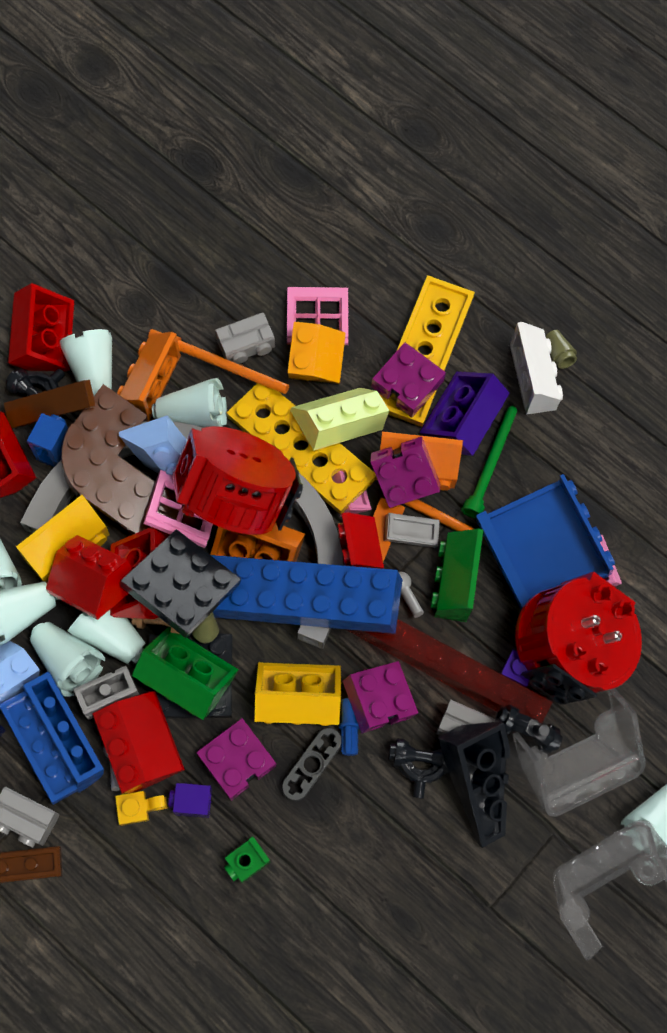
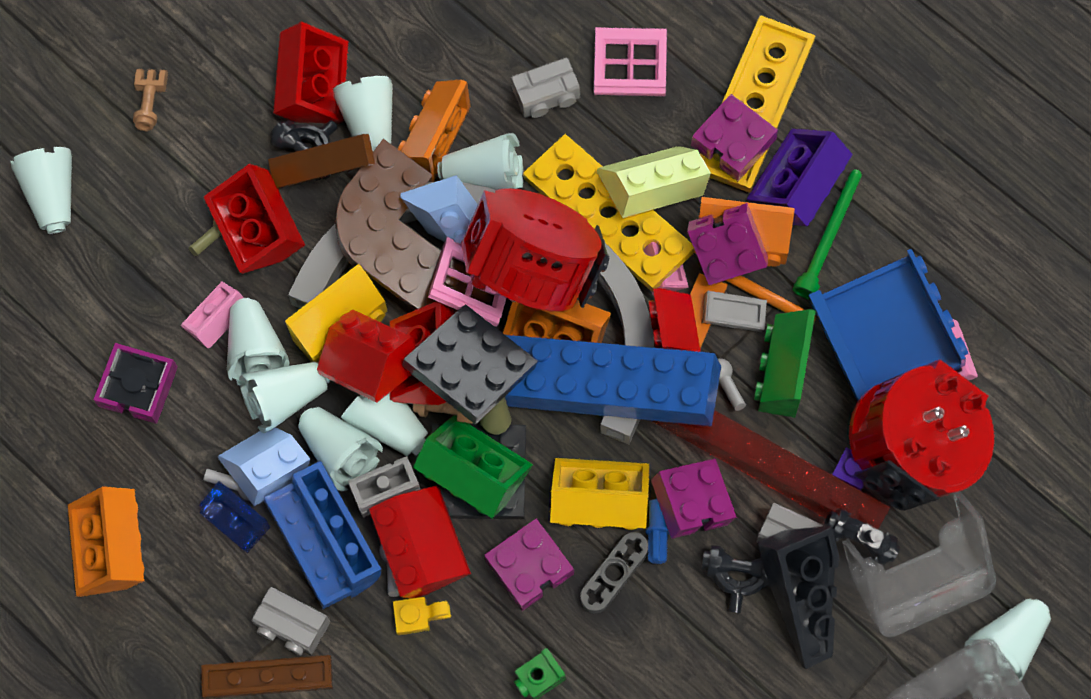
camera: 10 degrees right, 0 degrees up
blue brick [27,413,68,467] -> none
orange bar [148,329,289,394] -> none
dark purple brick [169,783,212,818] -> none
light orange slope [288,322,346,384] -> none
white slope [510,322,563,415] -> none
olive cone [546,330,577,369] -> none

